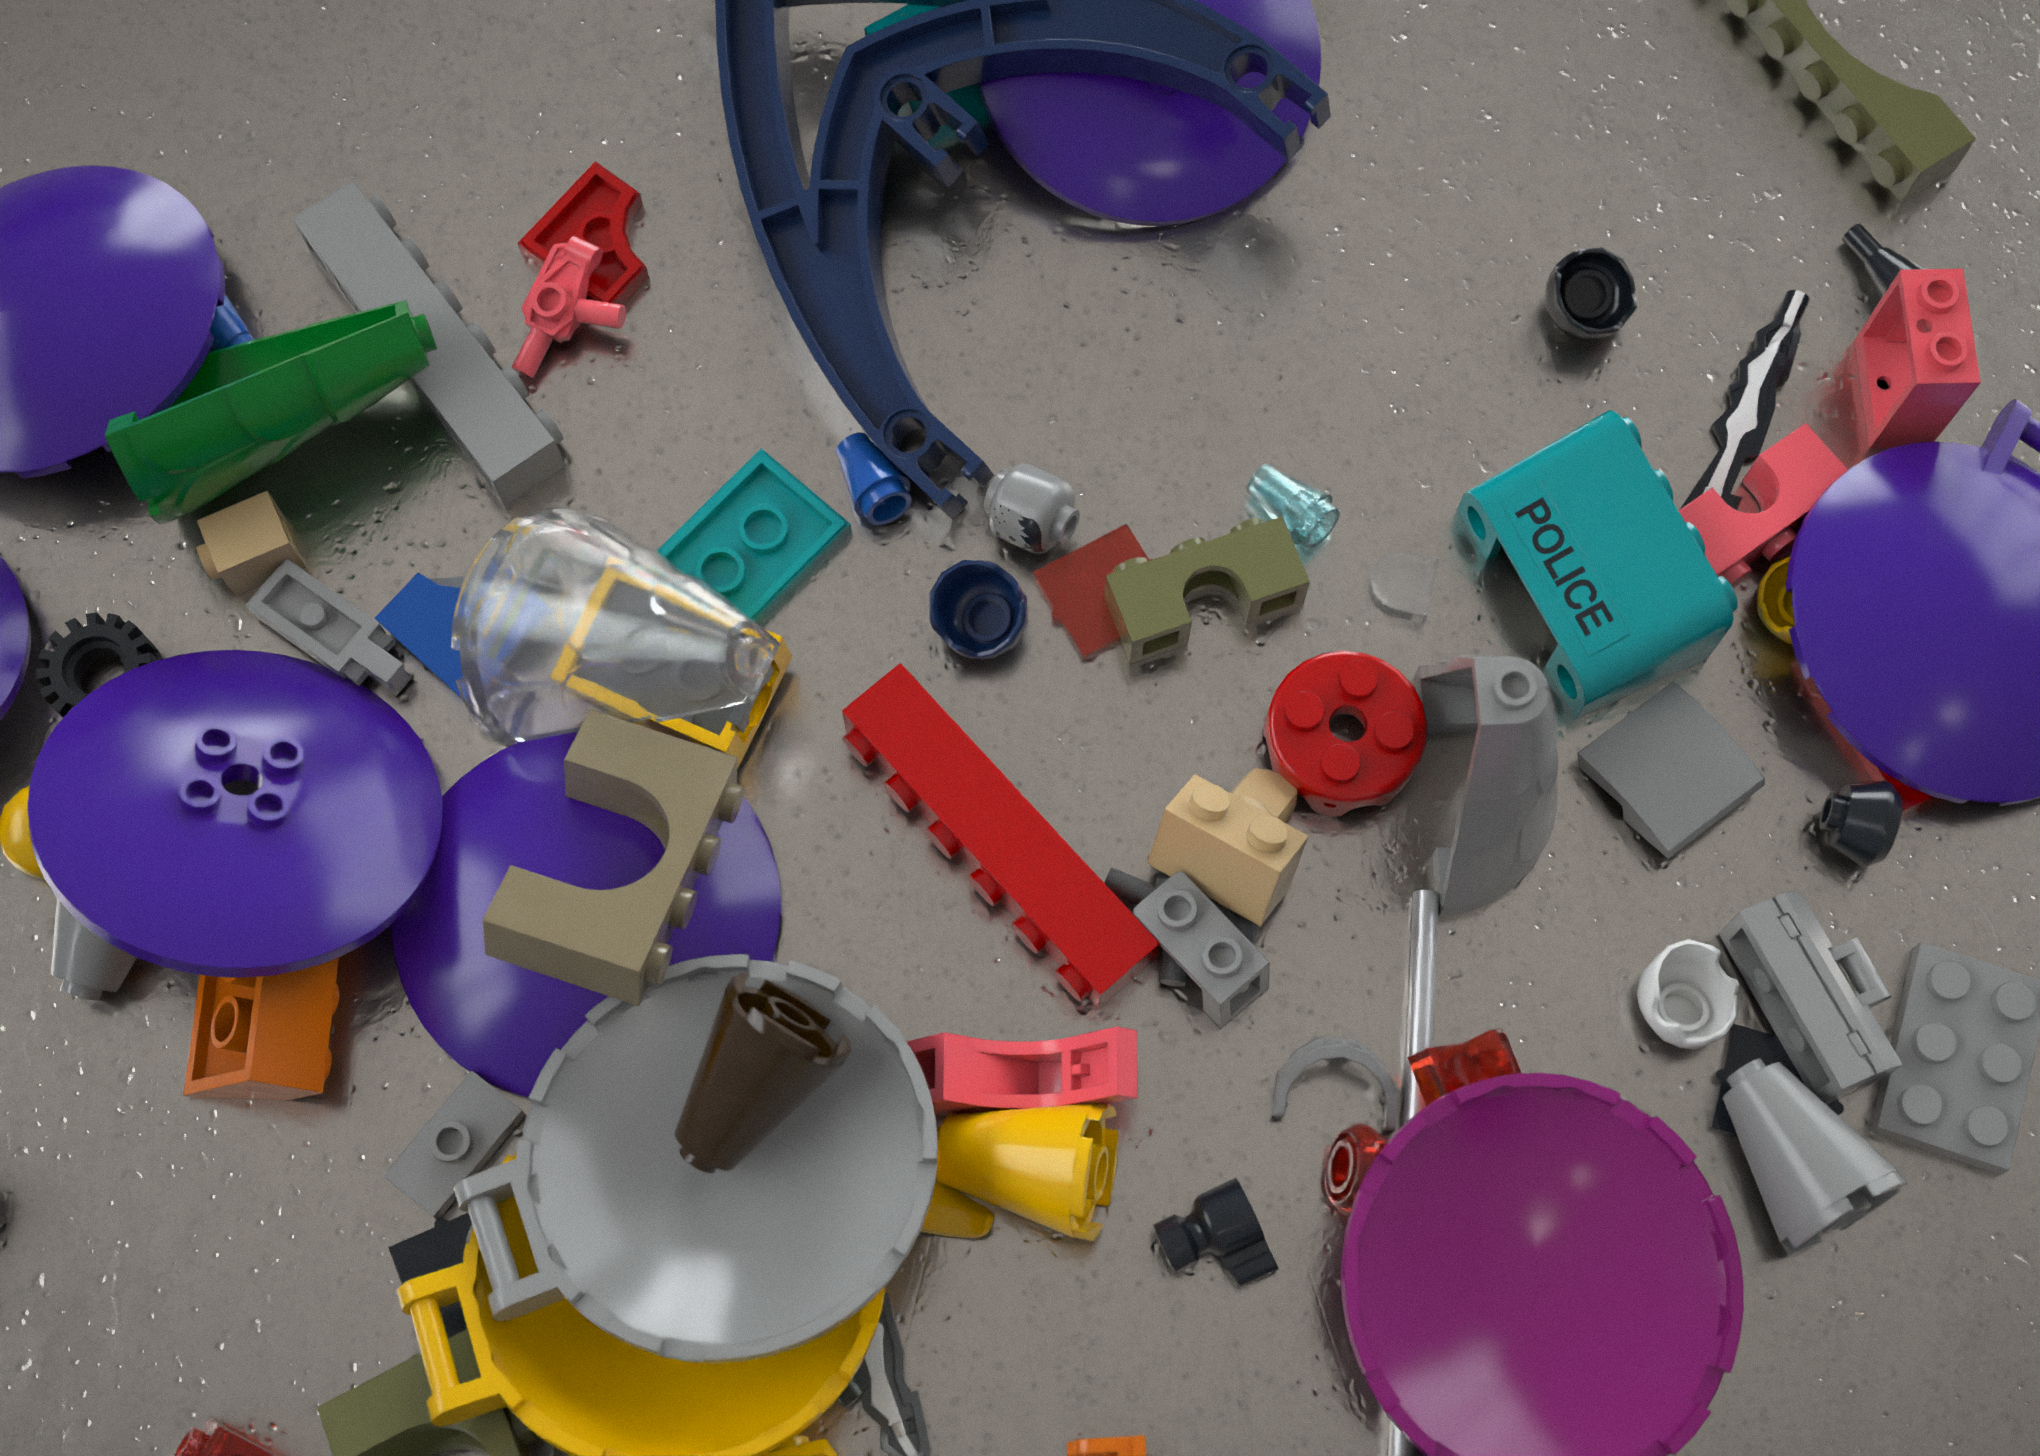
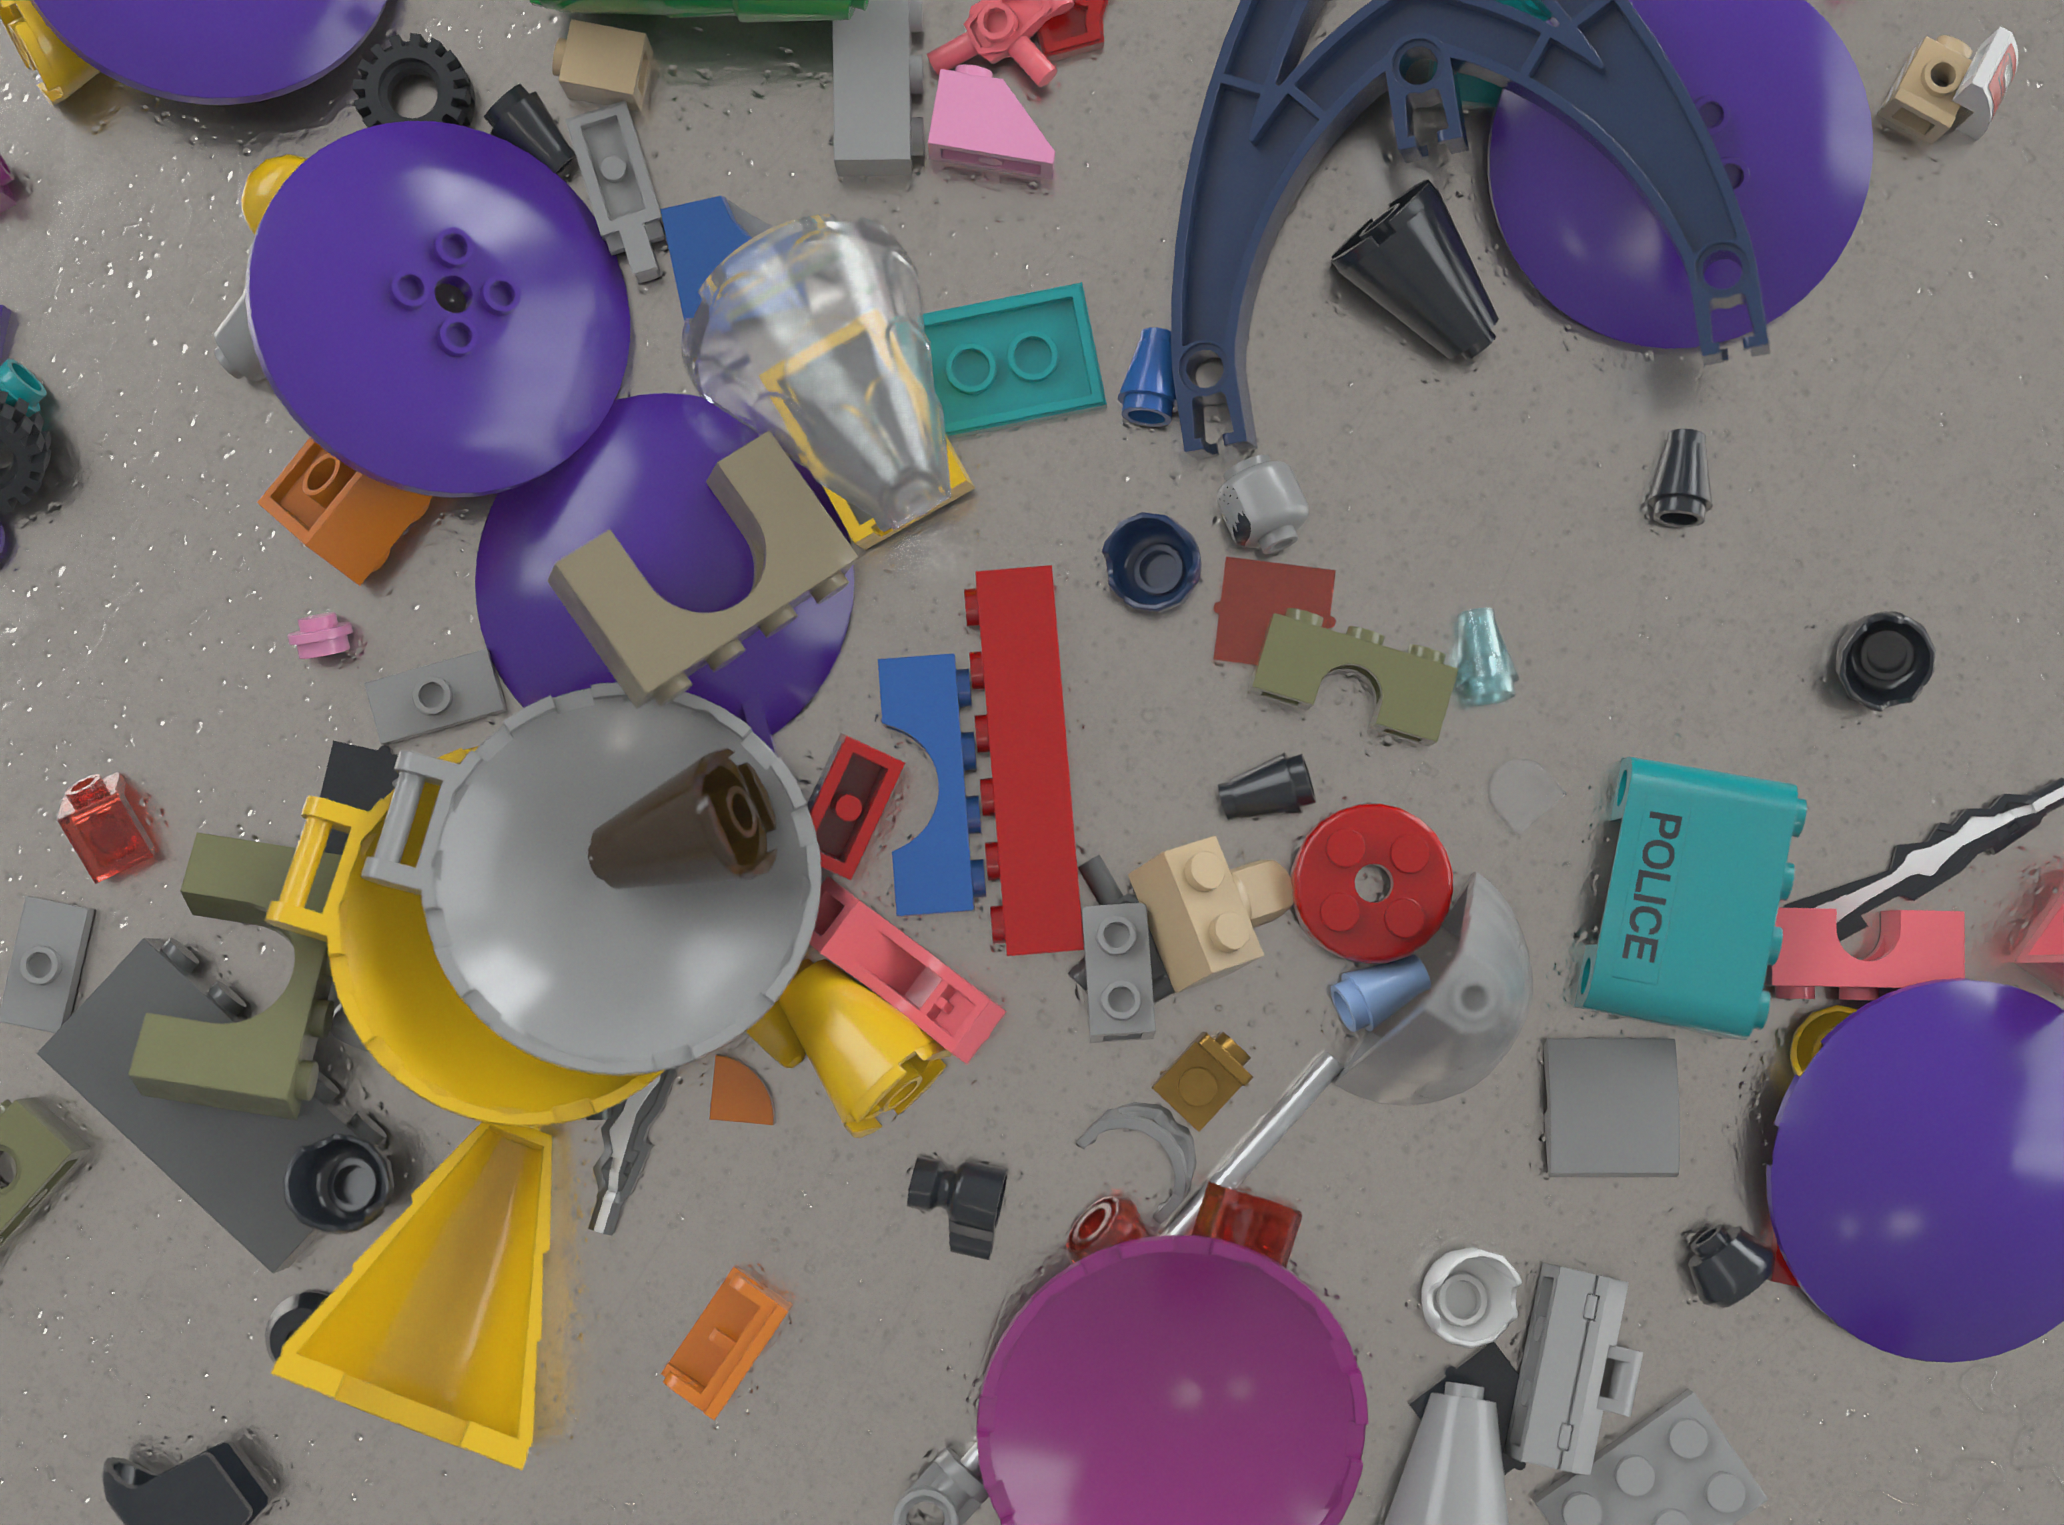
camera: 35 degrees right, 15 degrees up
none -> bright pink plate [287,612,353,659]
none -> black cone [484,84,576,175]
none -> orange tile [709,1055,775,1125]
none -> red brick [807,733,905,880]
none -> blue arch [878,653,986,917]
none -> bright pink slope [928,65,1055,180]
none -> pearl gold bracket [1151,1032,1253,1132]
none -> black cone [1218,752,1316,821]
none -> light blue cone [1330,954,1431,1032]
none -> black cone [1331,179,1499,360]
none -> black cone [1648,429,1713,527]

